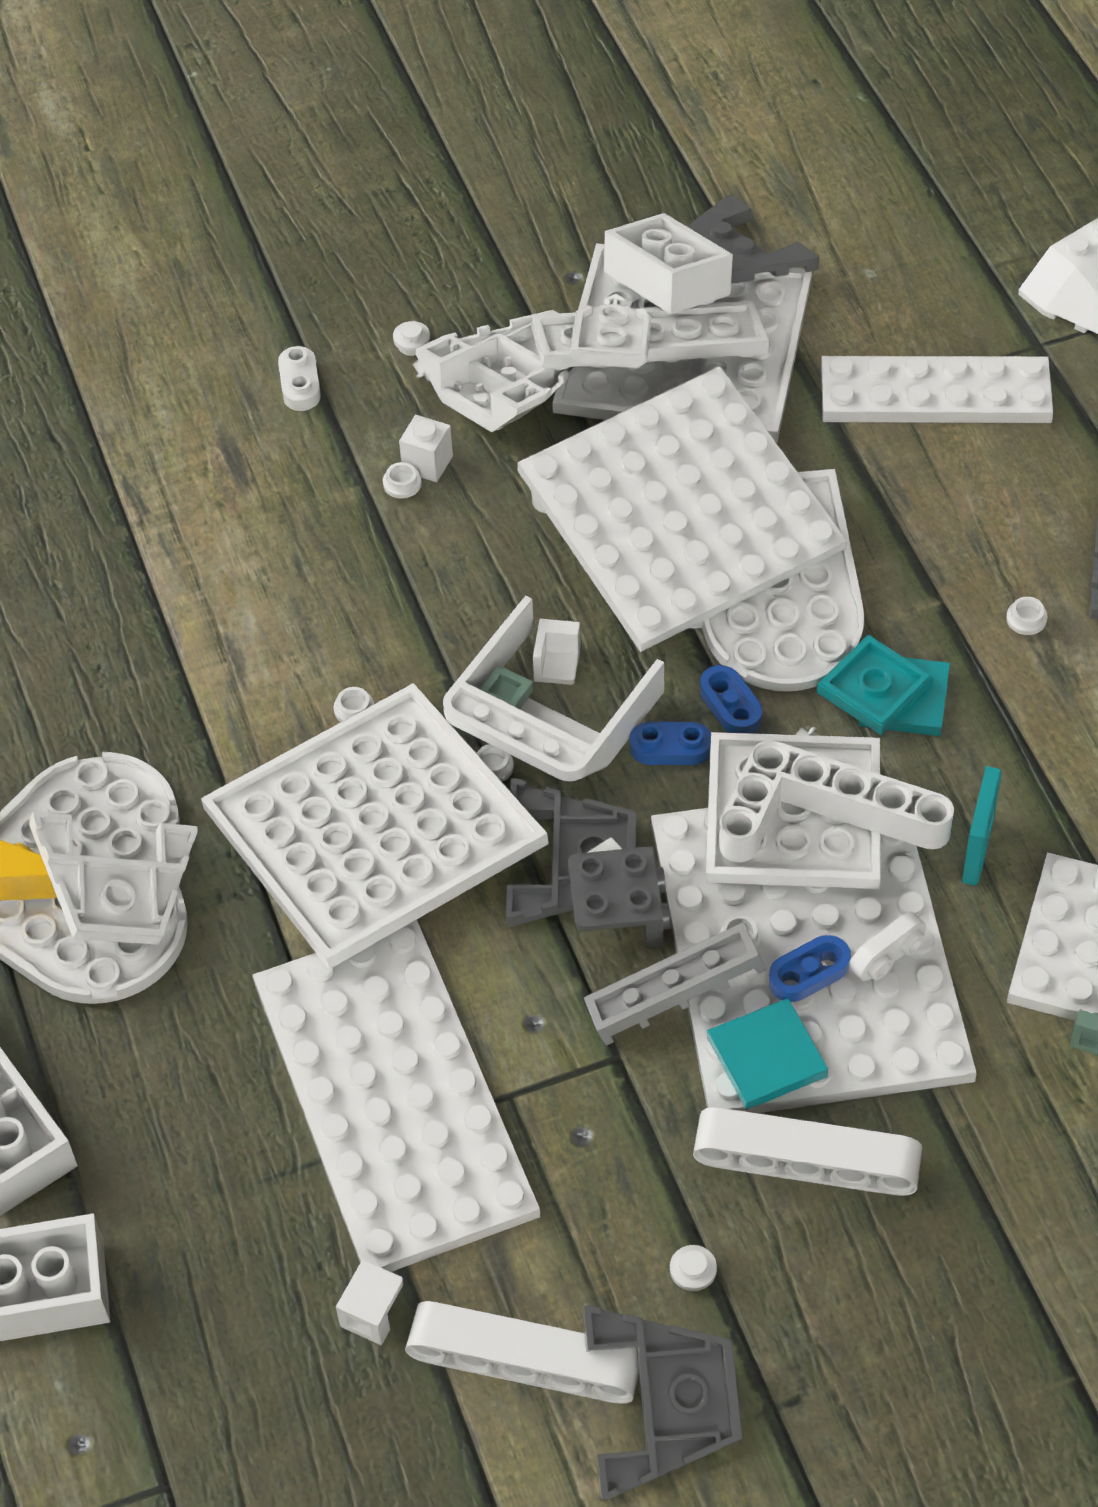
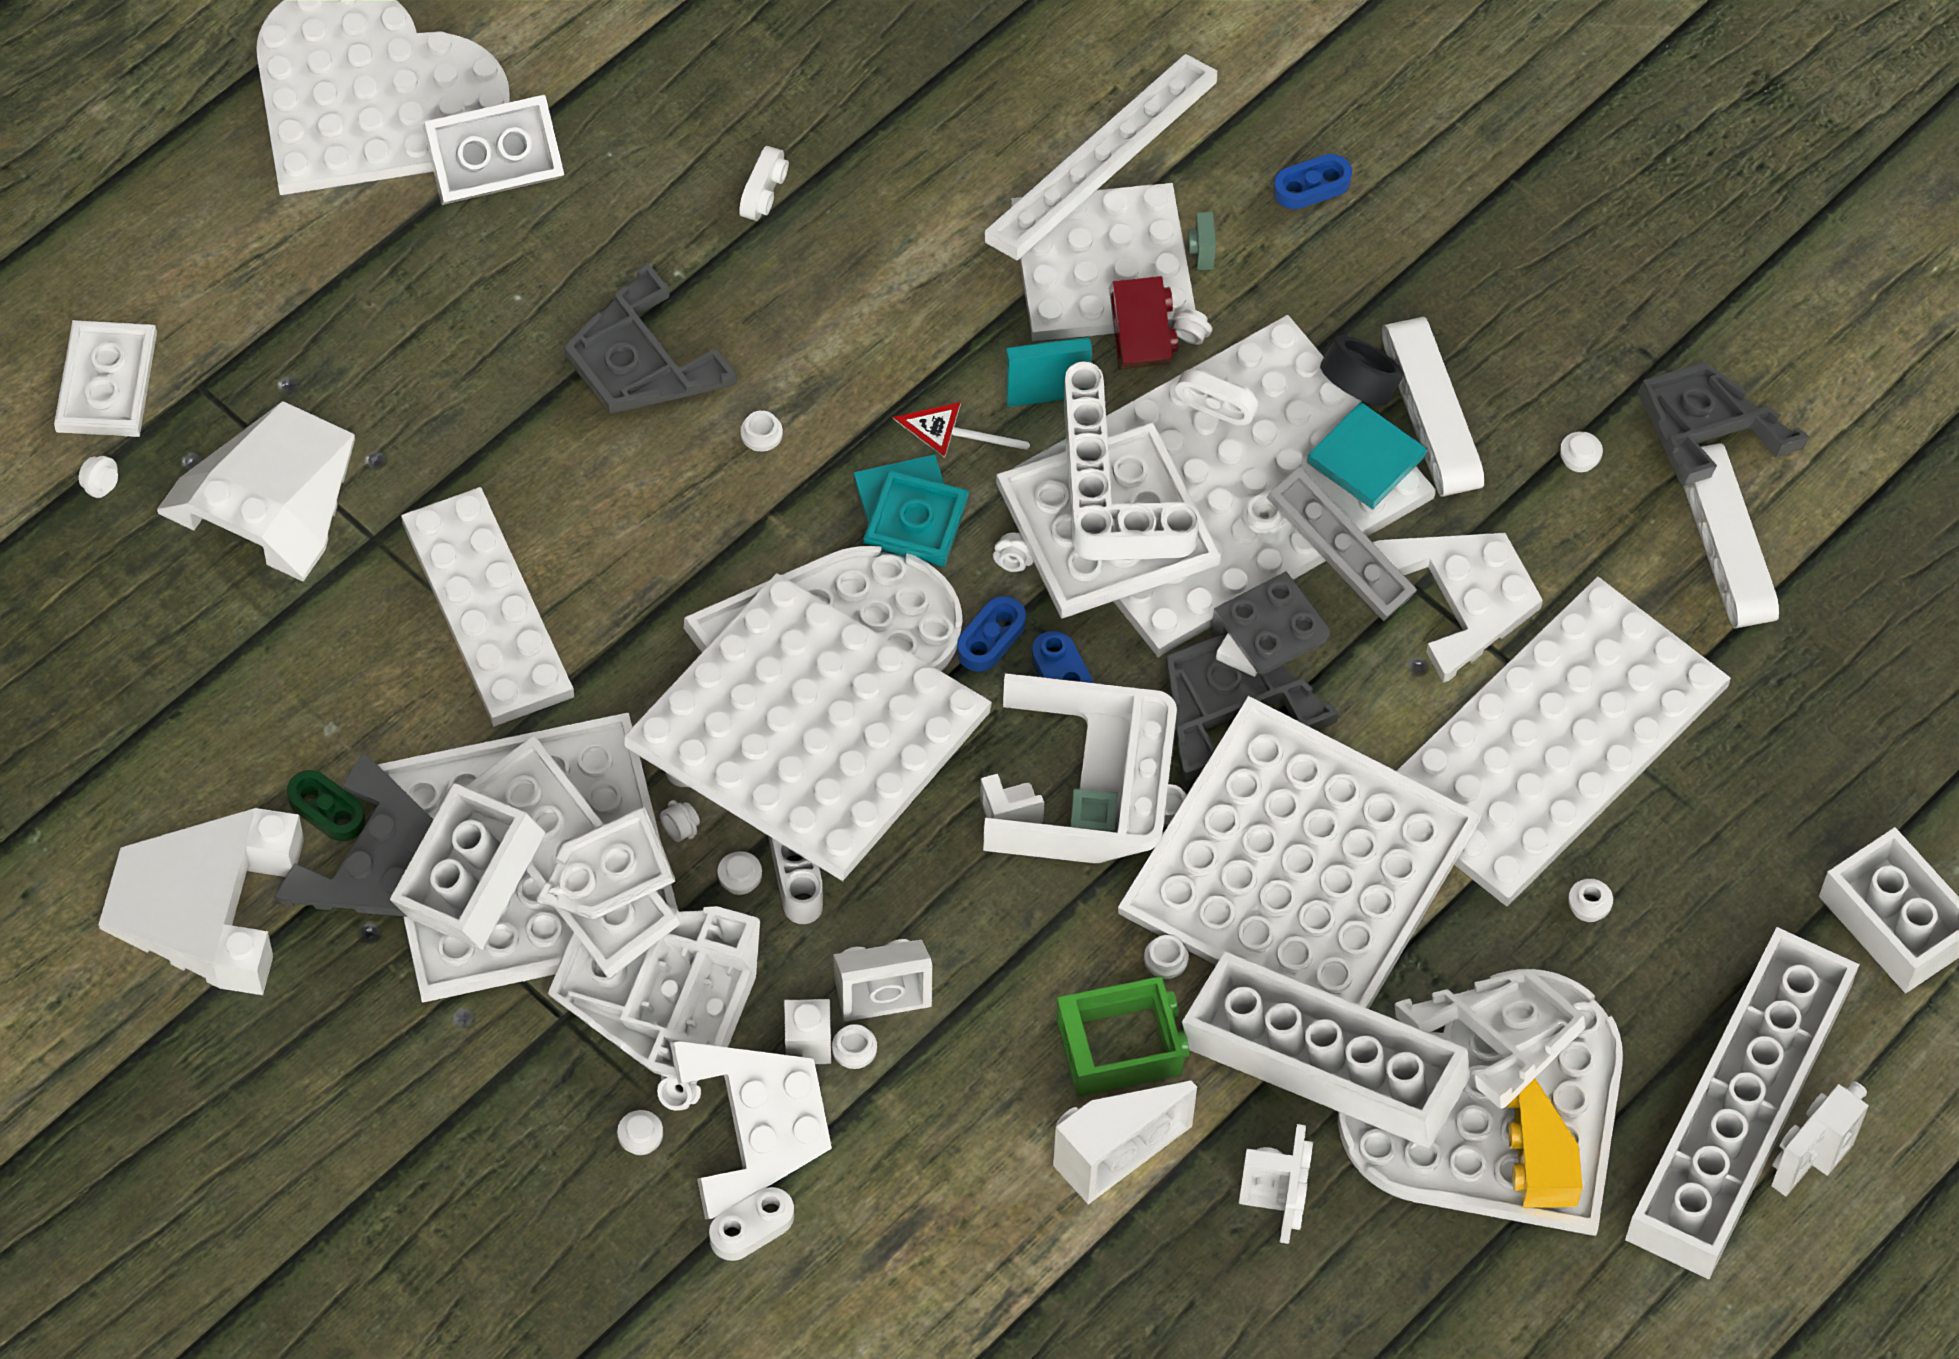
camera: 120 degrees left, 5 degrees up
white panel [336,1259,403,1345] -> none
blue plate [769,935,851,1002] -> none
none -> white wedge [98,808,304,995]
none -> dark green plate [287,770,365,841]
none -> white wing [670,1041,832,1219]
none -> white slope [833,939,932,1022]
none -> piece [892,402,1030,458]
none -> white slope [1053,1081,1197,1204]
none -> bright green window [1056,976,1190,1097]
none -> dark red brick [1109,276,1178,370]
none -> white plate [1172,309,1212,345]
none -> white brick [1182,952,1471,1149]
none -> white bracket [1239,1124,1313,1244]
none -> black tyre [1320,335,1404,406]
none -> white wing [1373,533,1543,683]
none -> white plate [1568,879,1613,922]

